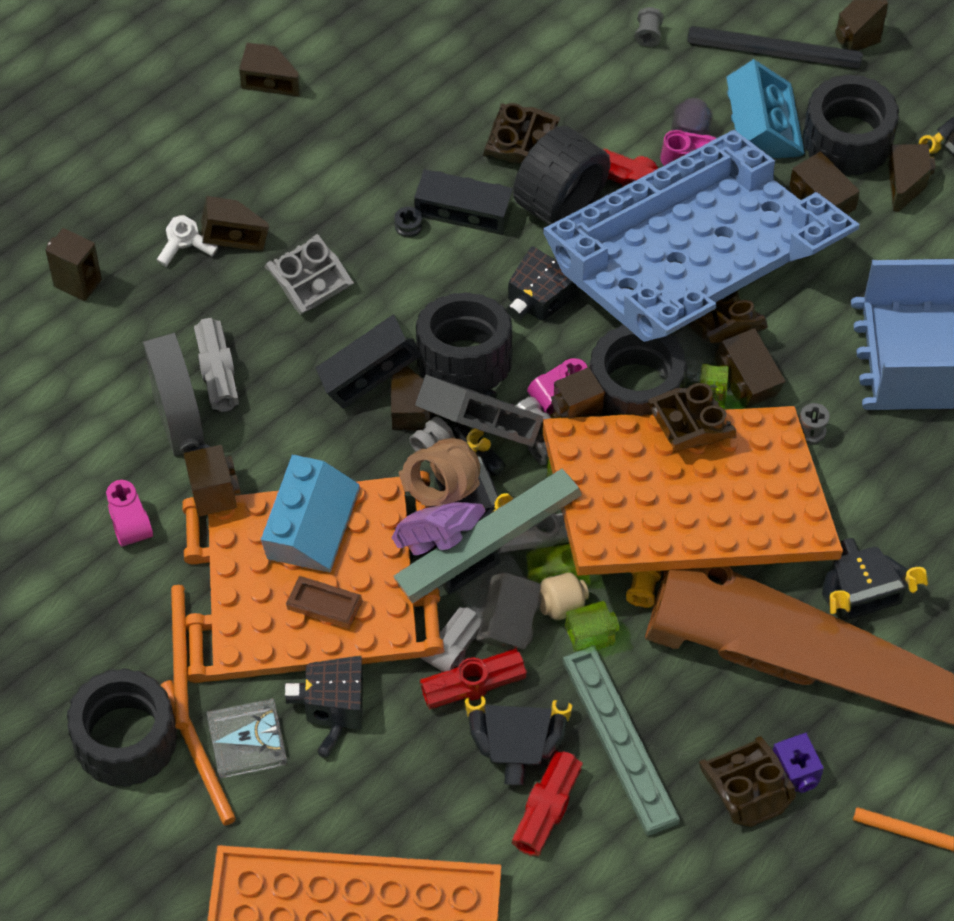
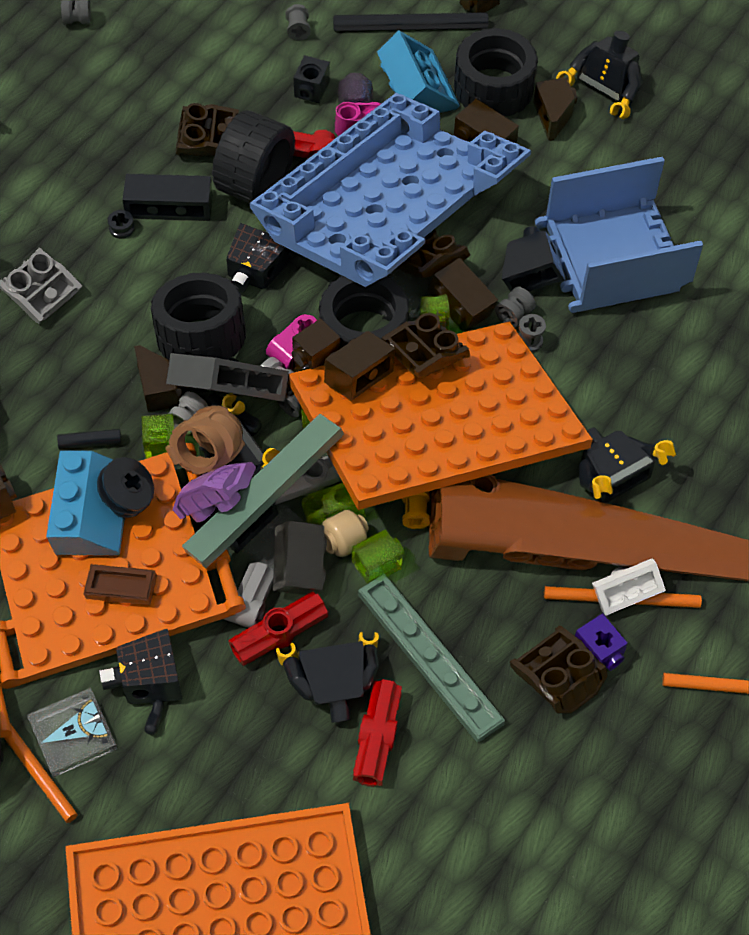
camera: 15 degrees left, 0 degrees up
black brick [315,314,421,409] -> none
none -> black piece [57,429,122,450]
none -> black piece [97,457,154,518]
none -> clear neon green brick [142,414,175,459]
none -> black brick [293,55,330,103]
none -> dark brown brick [324,331,395,401]
none -> dark grey wheel [495,287,536,328]
none -> black torso [502,226,565,292]
none -> orange axle [544,586,702,608]
none -> white tile [592,558,666,616]

